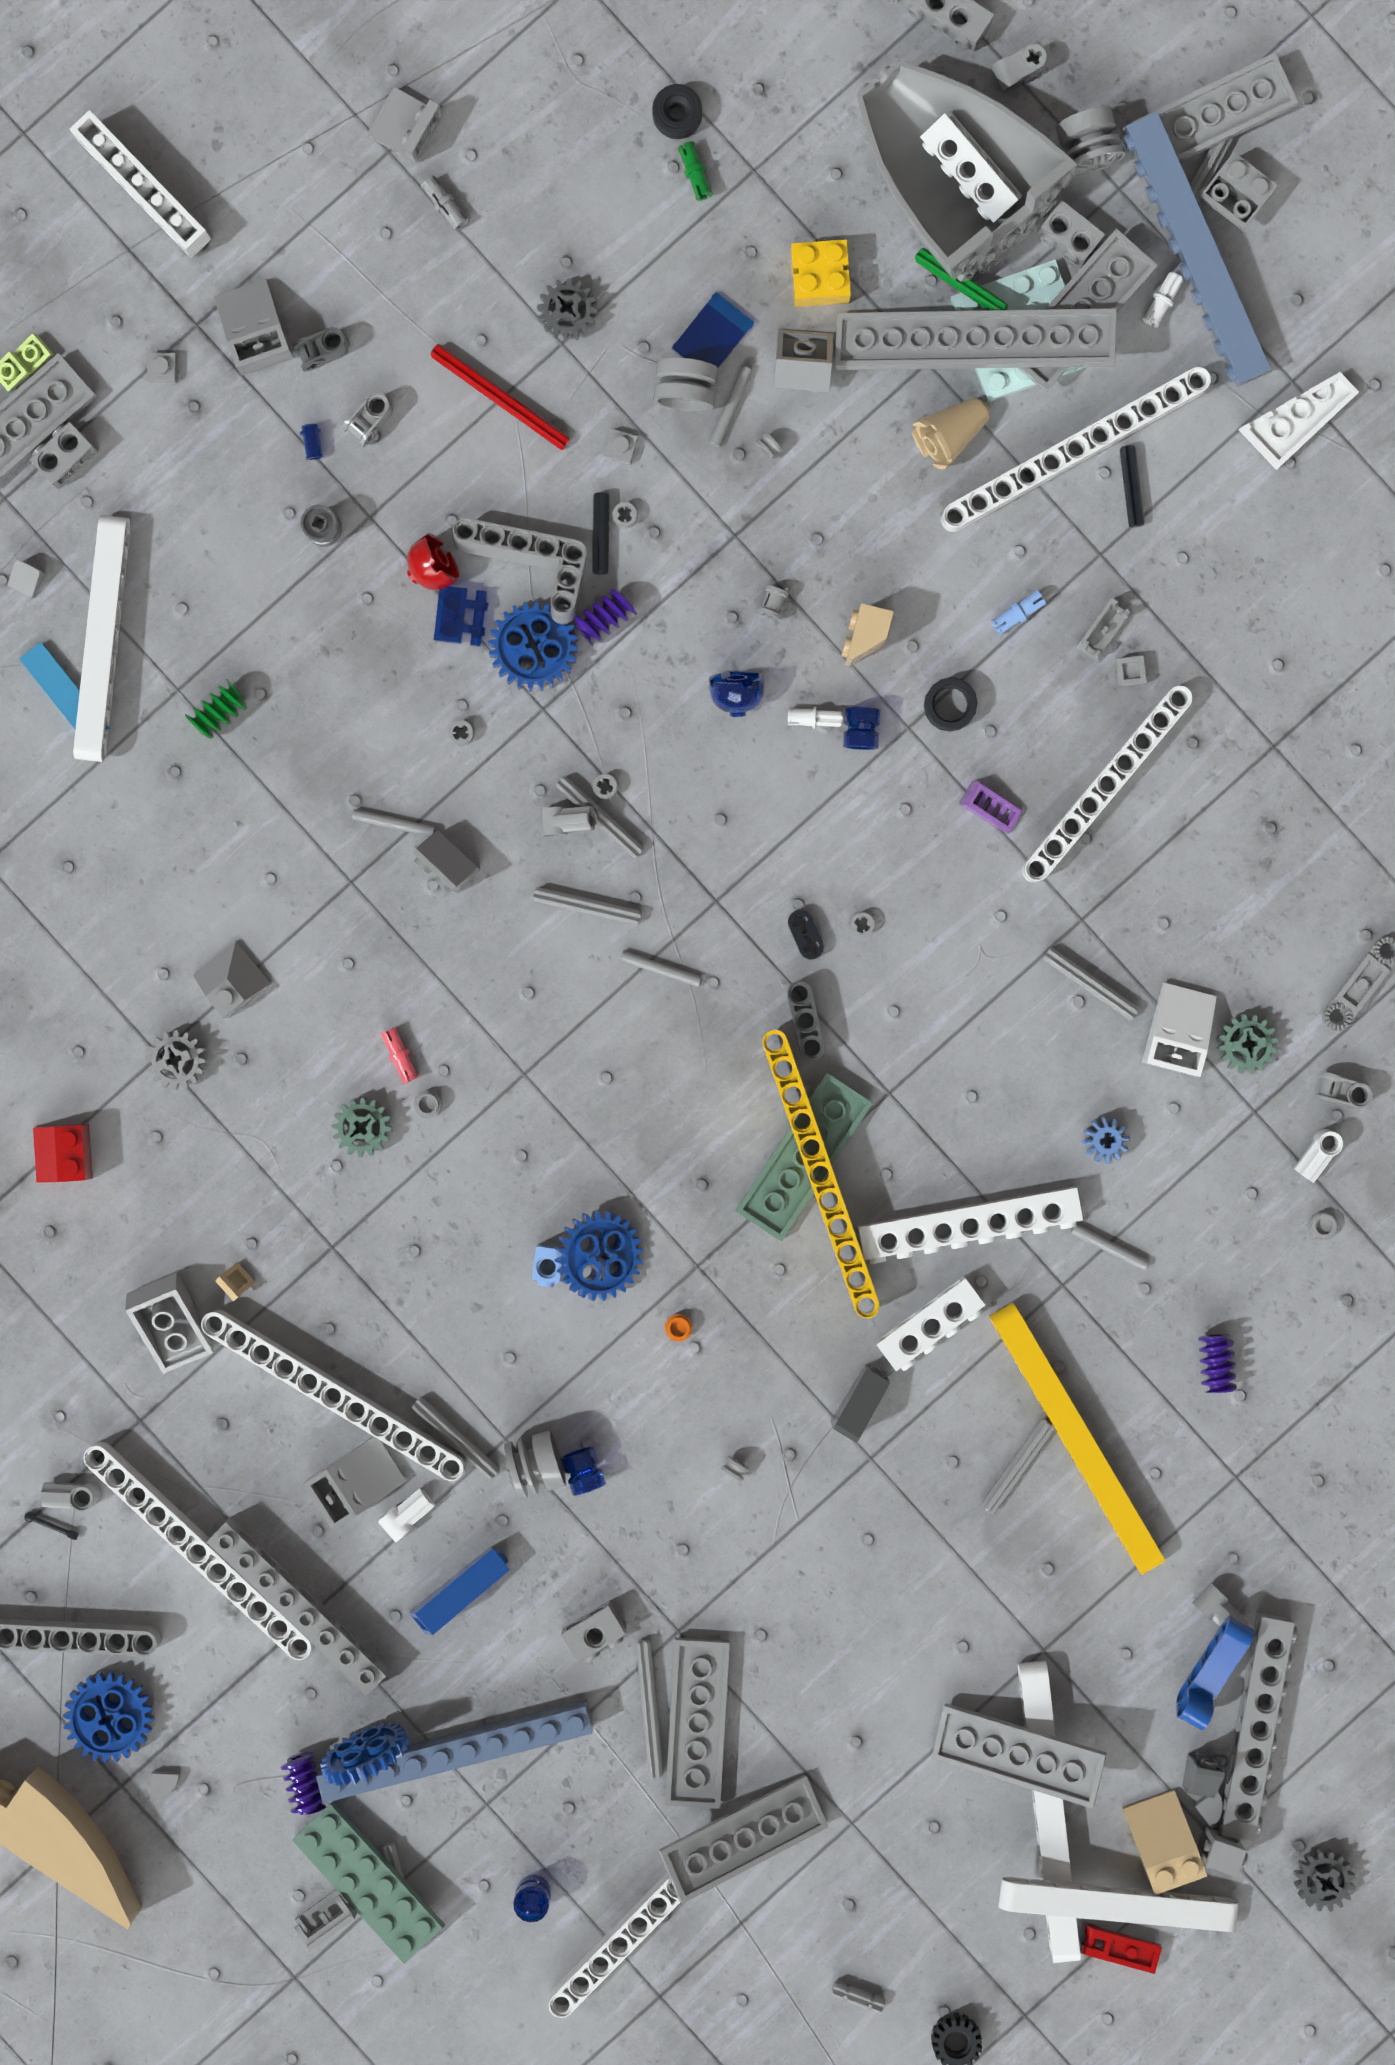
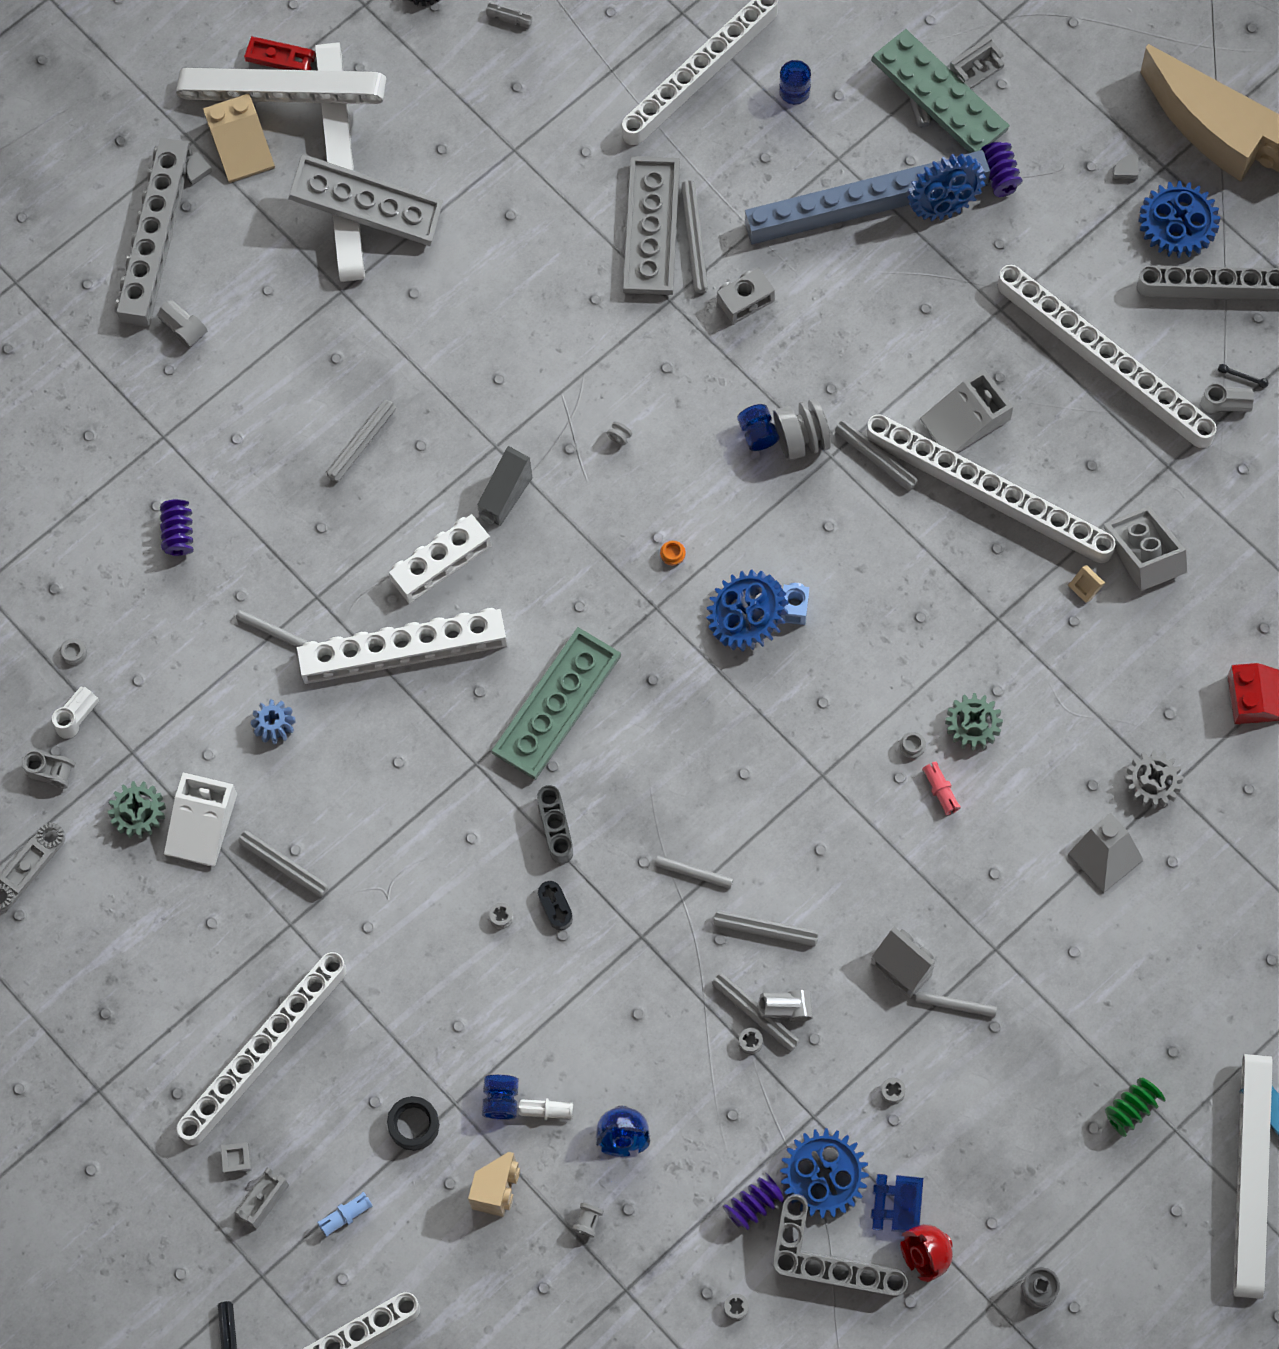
camera: 175 degrees left, 20 degrees down
light grey brick [206,1517,390,1696] -> none
white piece [377,1488,435,1542] -> none
blue slope [408,1548,510,1635] -> none
black axle [592,492,610,575] -> none
light grey plate [658,1775,828,1903] -> none
yellow beam [762,1030,879,1319] -> none
medium lavender slope [959,781,1023,834] -> none
yellow beam [989,1302,1166,1575] -> none
blue beam [1176,1617,1255,1730] -> none
dark grey slope [1182,1751,1225,1798] -> none
light grey brick [1197,1825,1248,1877] -> none
dark grey gear [1294,1849,1356,1912] -> none

